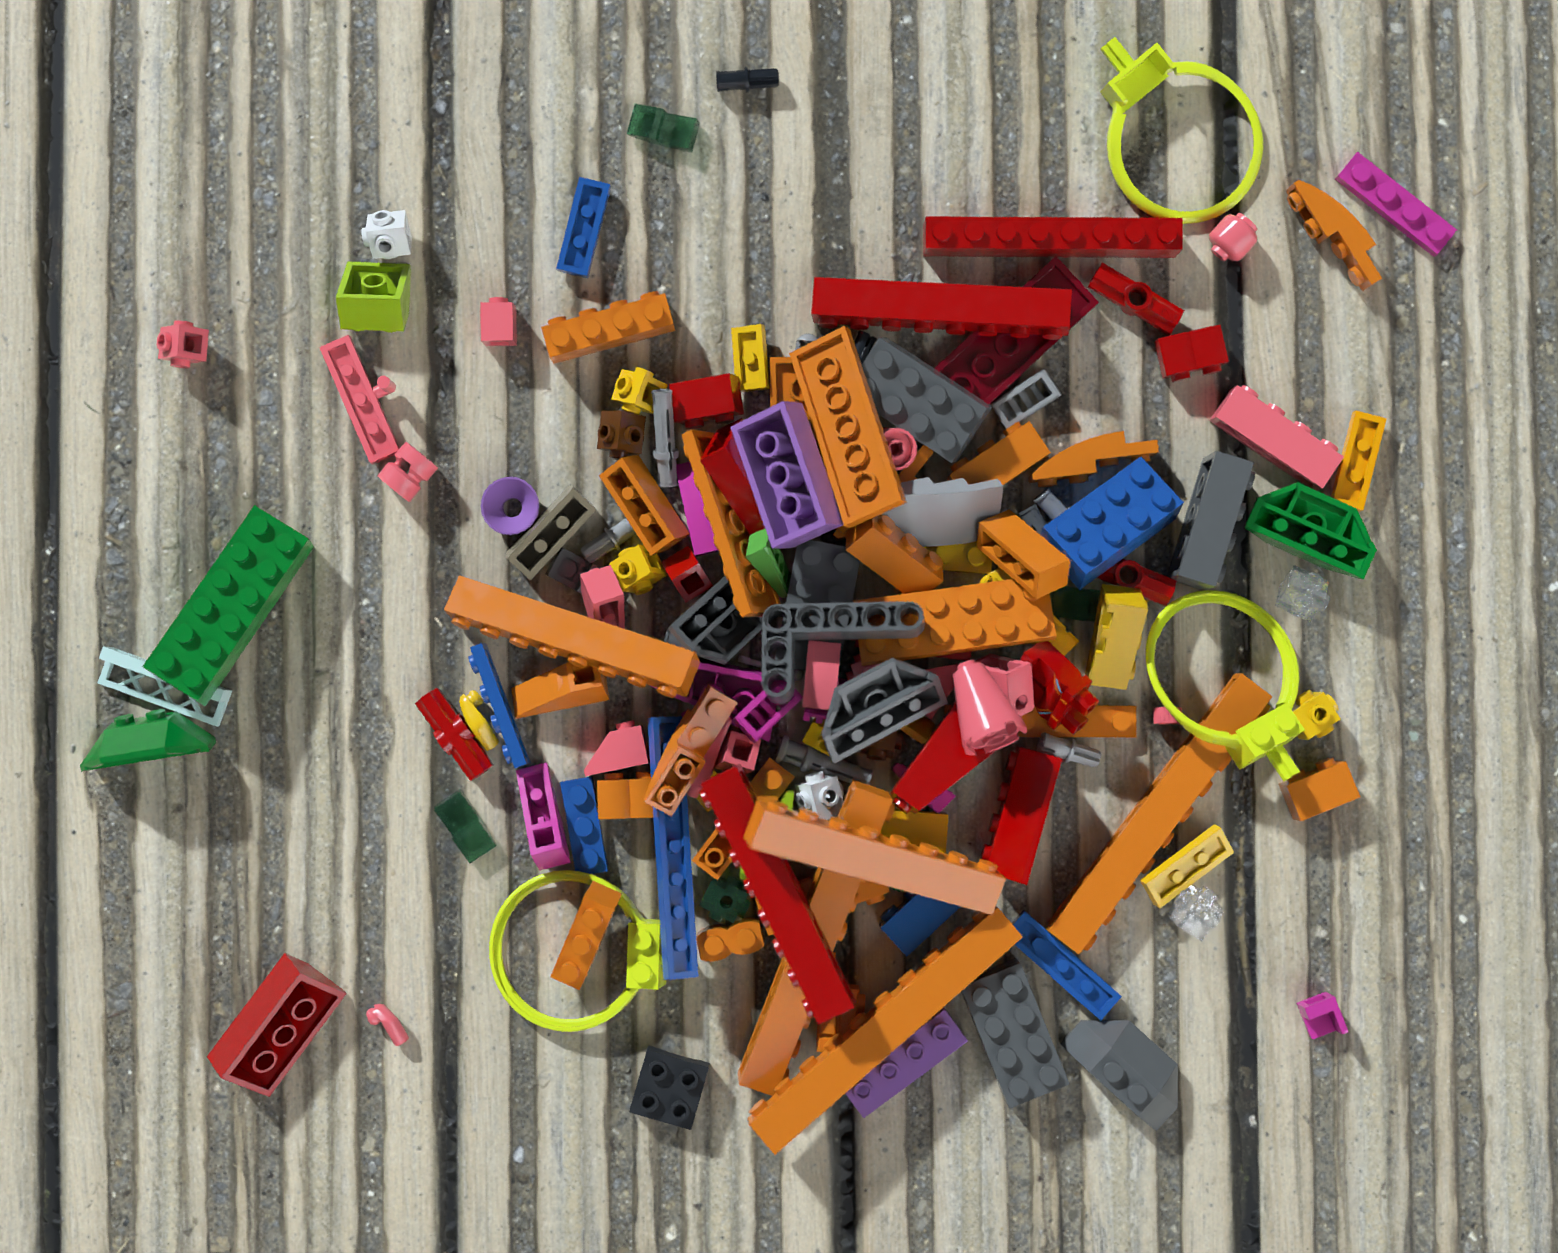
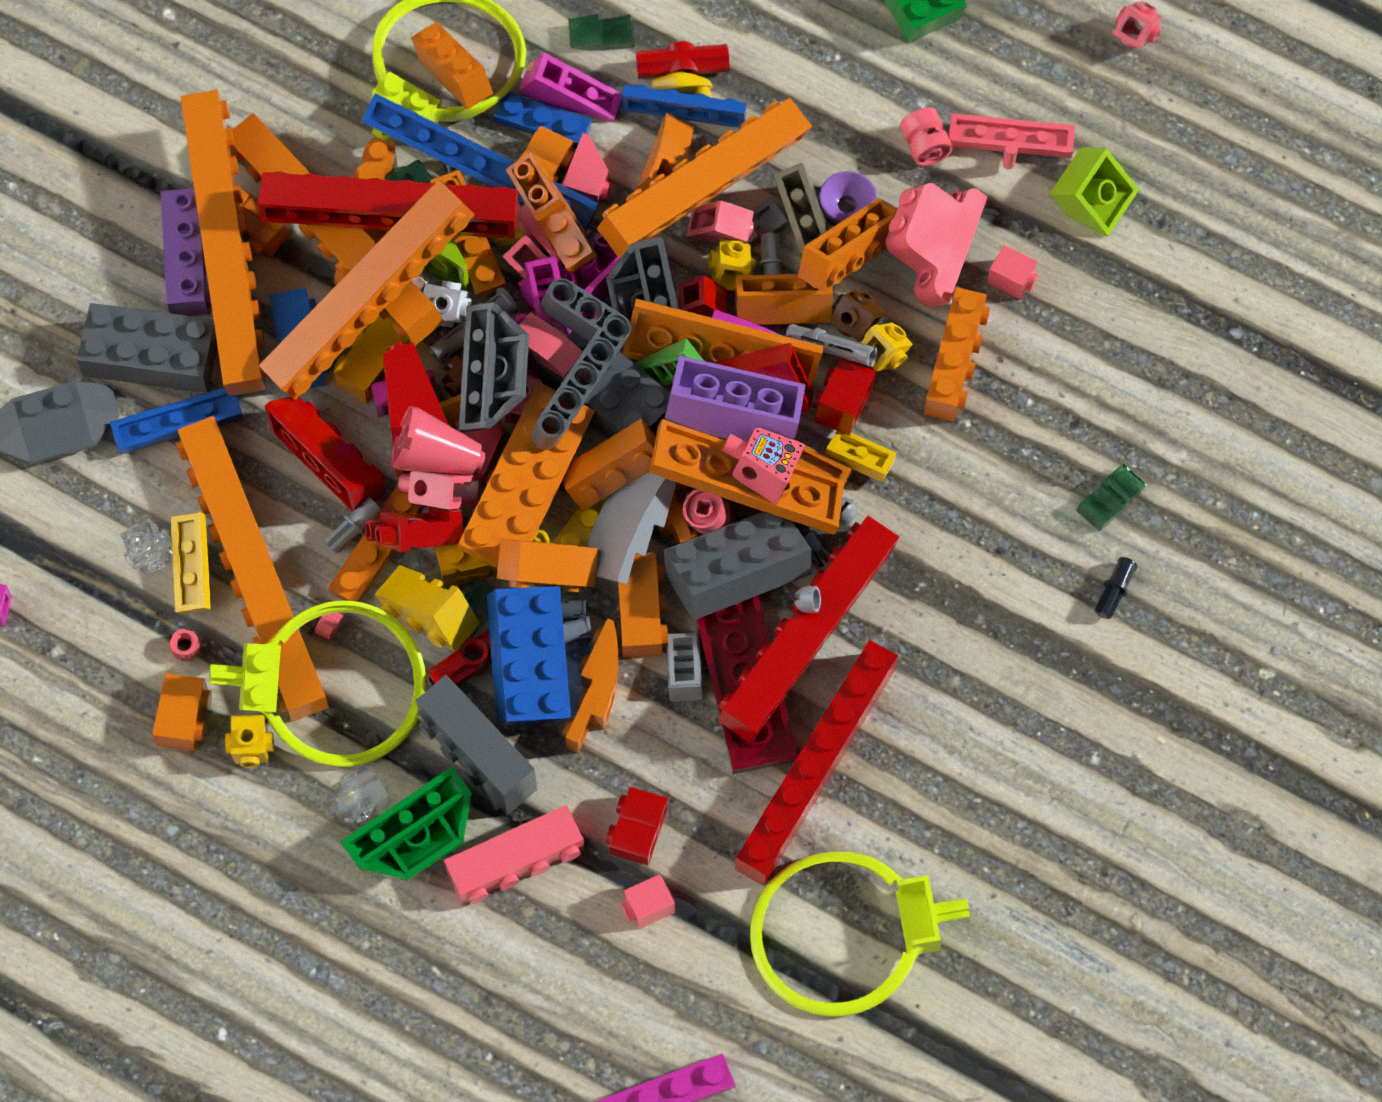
camera: 120 degrees right, 20 degrees down
white brick [362,210,412,259] -> none
blue plate [556,177,611,279] -> none
black brick [629,1045,710,1130] -> none
red piece [1087,262,1185,335] -> none
coral head [1209,213,1258,262] -> none
orange slope [1286,180,1382,291] -> none
light orange plate [1331,410,1387,512] -> none
none -> coral axle [169,629,200,661]
none -> coral brick [621,874,675,930]
none -> coral torso [722,427,805,504]
none -> light grey hinge [795,586,821,613]
none -> orange brick [798,198,898,292]
none -> coral brick [886,183,987,308]

